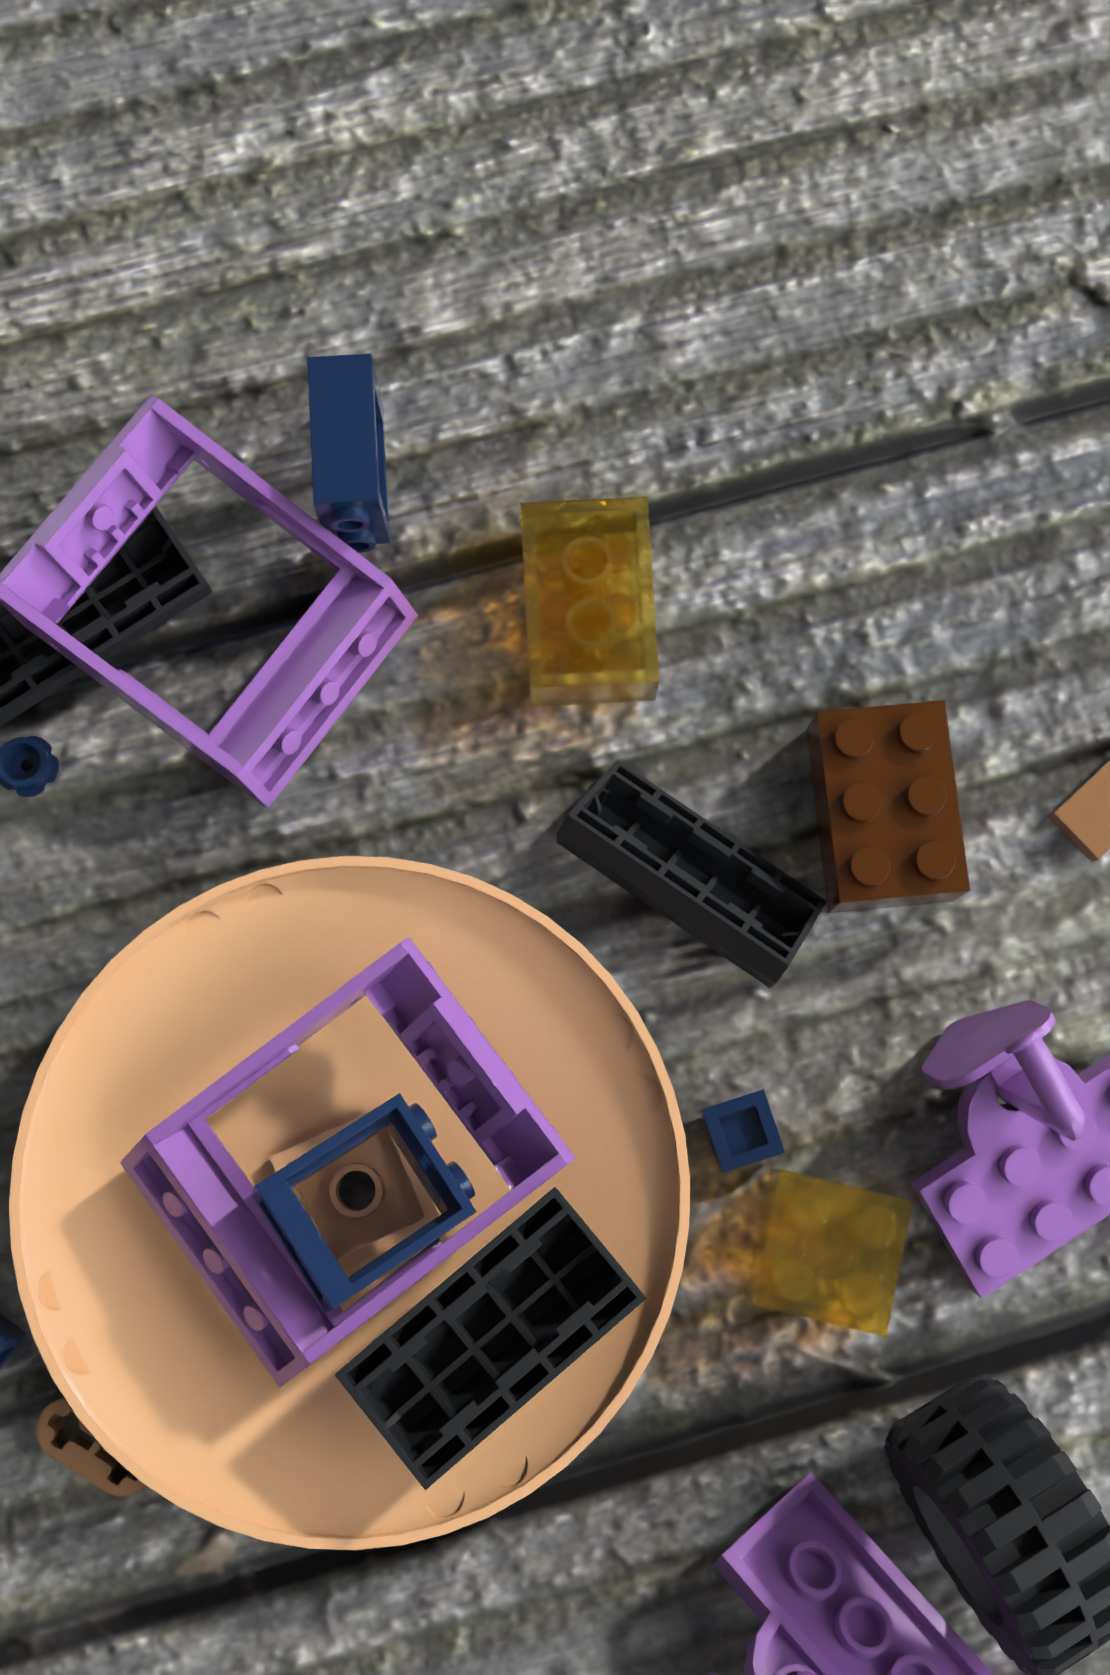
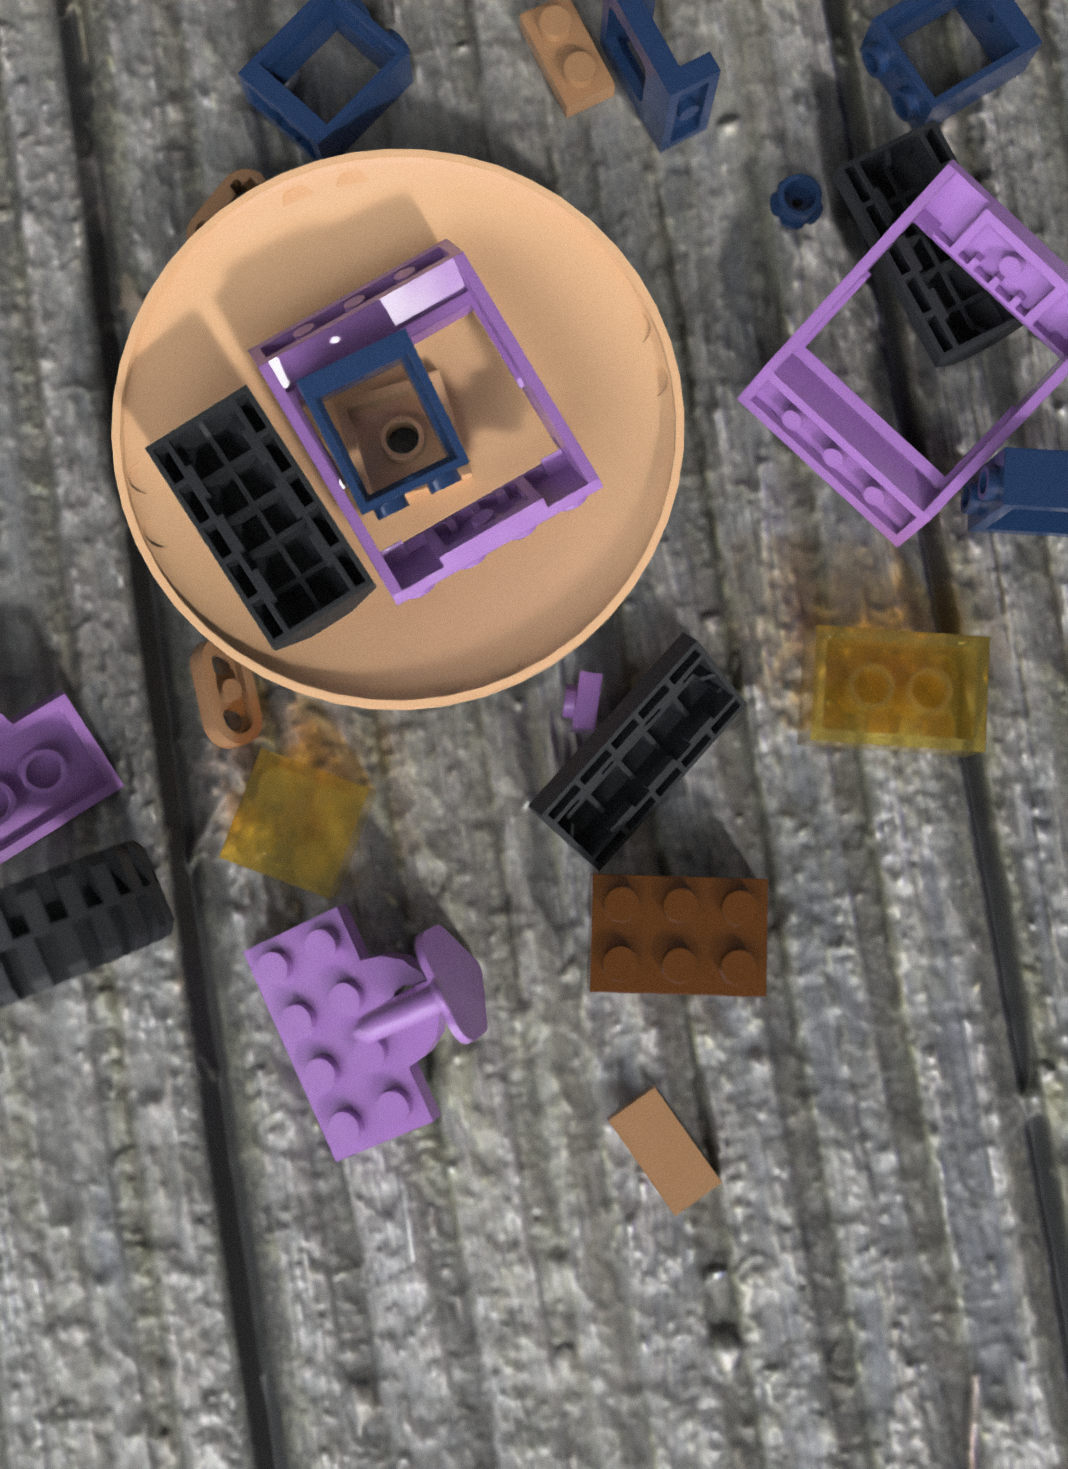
camera: 95 degrees right, 5 degrees up
dark blue plate [700,1089,785,1173] -> none
none -> medium nougat plate [190,640,263,749]
none -> medium lavender plate [562,671,603,735]

